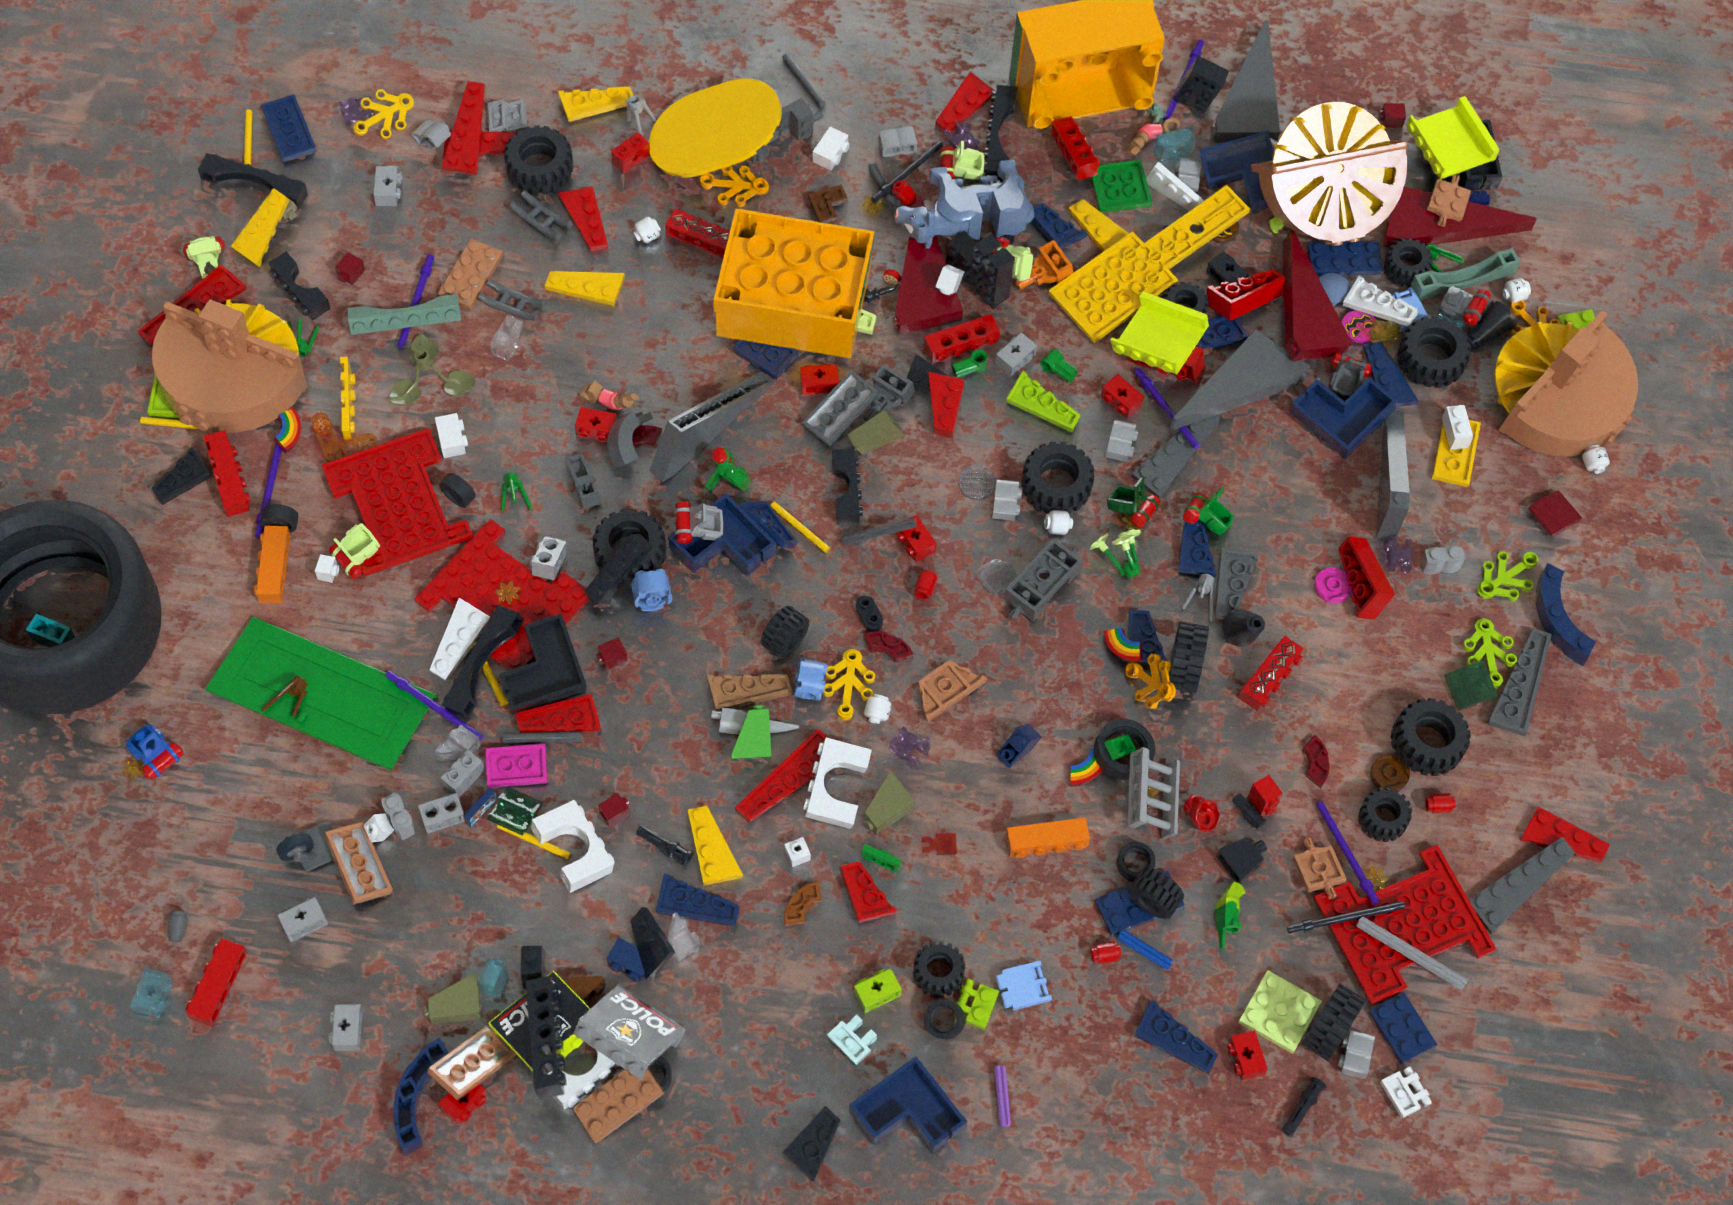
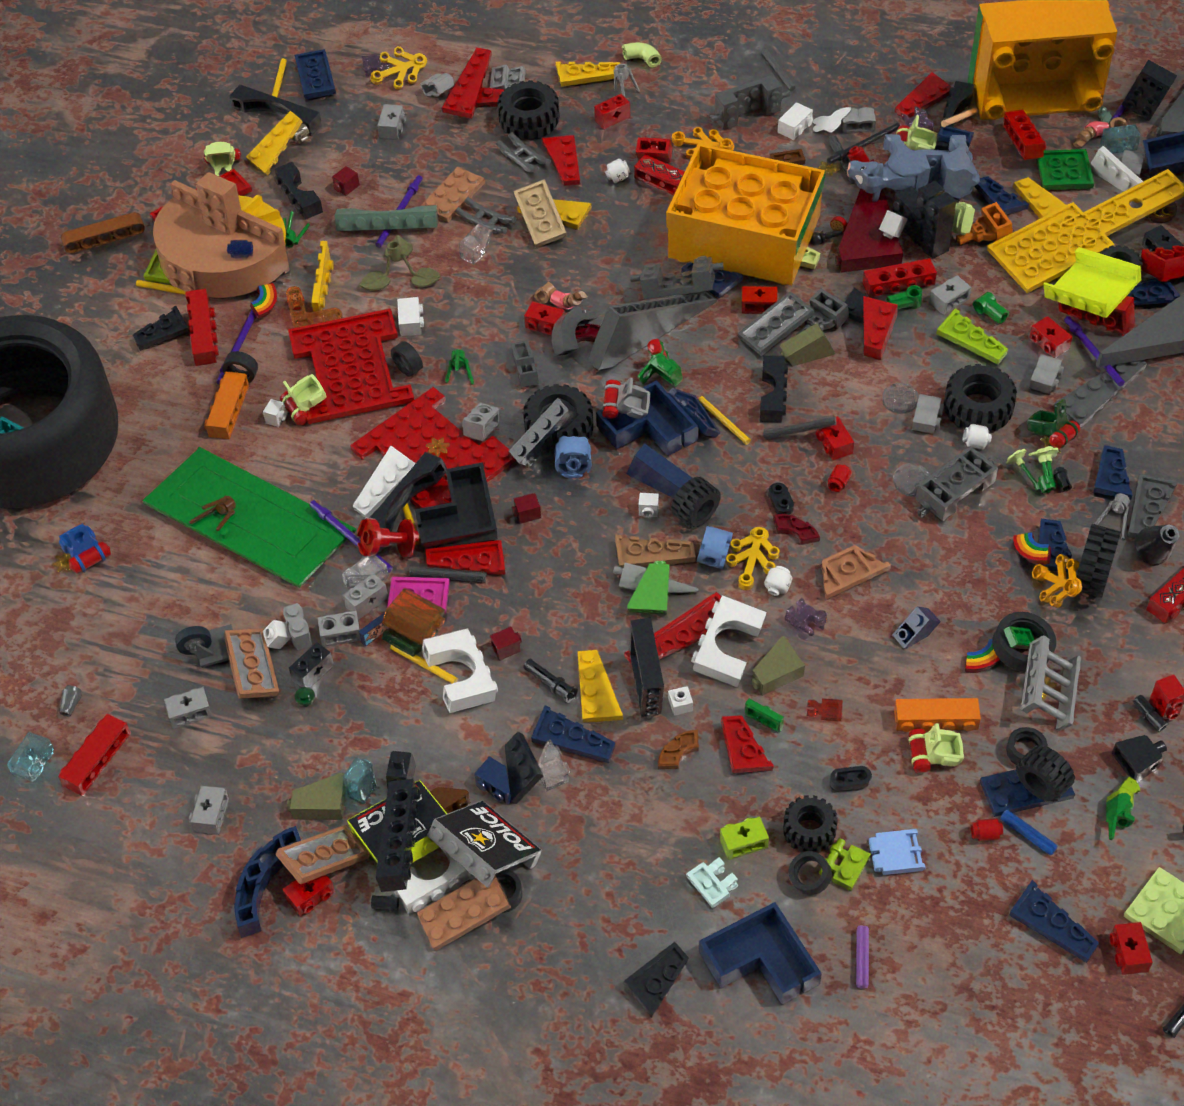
camera: 15 degrees right, 10 degrees down
yellow tile [649,78,782,178] -> none
green piece [1183,487,1234,535] -> none
red hair [1183,794,1220,832] -> none
none -> dark orange beam [61,212,145,253]
none -> clear blue brick [227,240,253,258]
none -> black brick [289,642,334,688]
none -> dark green plate [295,687,315,707]
none -> red piece [357,518,419,557]
none -> black pin [371,894,399,912]
none -> clear orange brick [382,588,445,646]
none -> tan plate [513,179,567,248]
none -> yellowish green cylinder [622,42,662,68]
none -> dark blue slope [626,444,692,498]
none -> black window [629,617,664,718]
none -> dark grey brick [630,256,724,299]
none -> red brick [636,137,673,163]
none -> white plate [639,493,659,517]
none -> white sticker [813,107,851,133]
none -> black plate [830,766,872,791]
none -> yellowish green piece [909,723,964,773]
none -> dark blue tile [937,126,974,147]
none -> light nougat bar [941,108,978,127]
none -> black pin [1053,467,1072,492]

